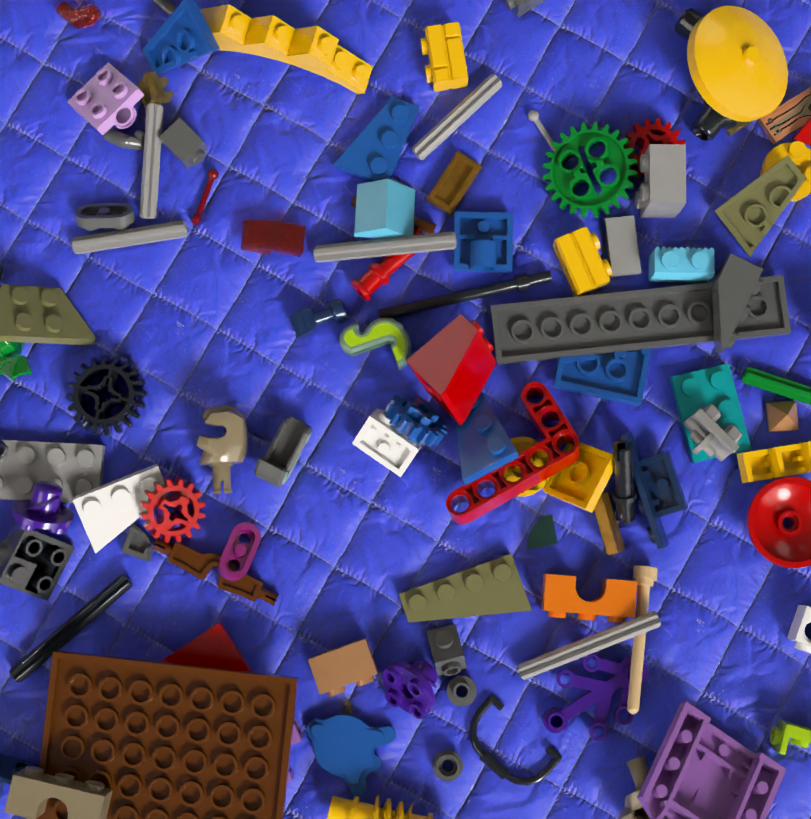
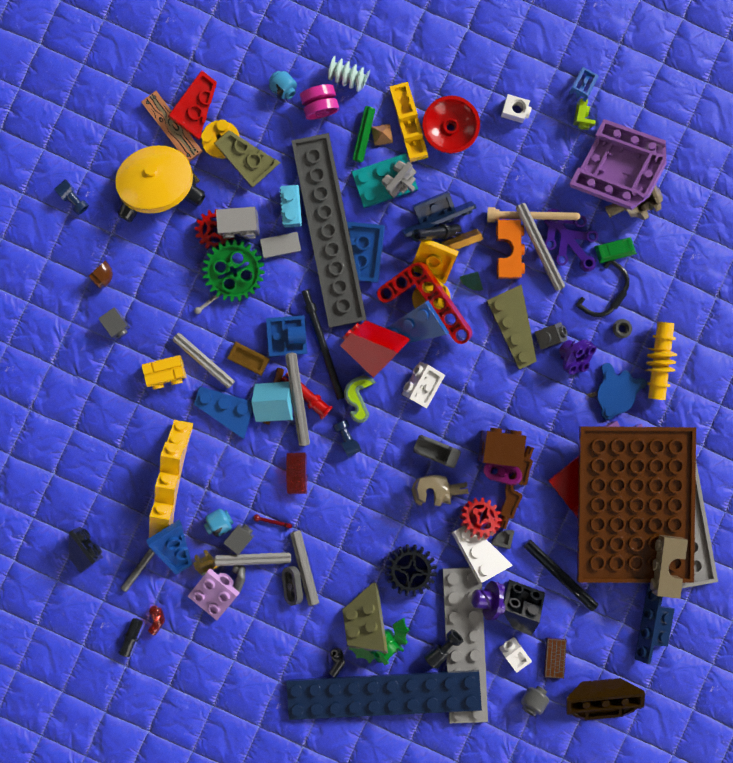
camera: 105 degrees left, 5 degrees up
medium nougat brick [308,637,378,697] -> none
blue gear [385,394,448,447] -> none
dark grey plate [446,675,477,706] -> none
yellow brick [552,227,612,297] -> none
dark grey slope [712,253,763,353] -> none
none -> dark azure head [204,509,233,537]
none -> reddish brown piece [478,427,526,468]
none -> green tile [594,237,637,264]

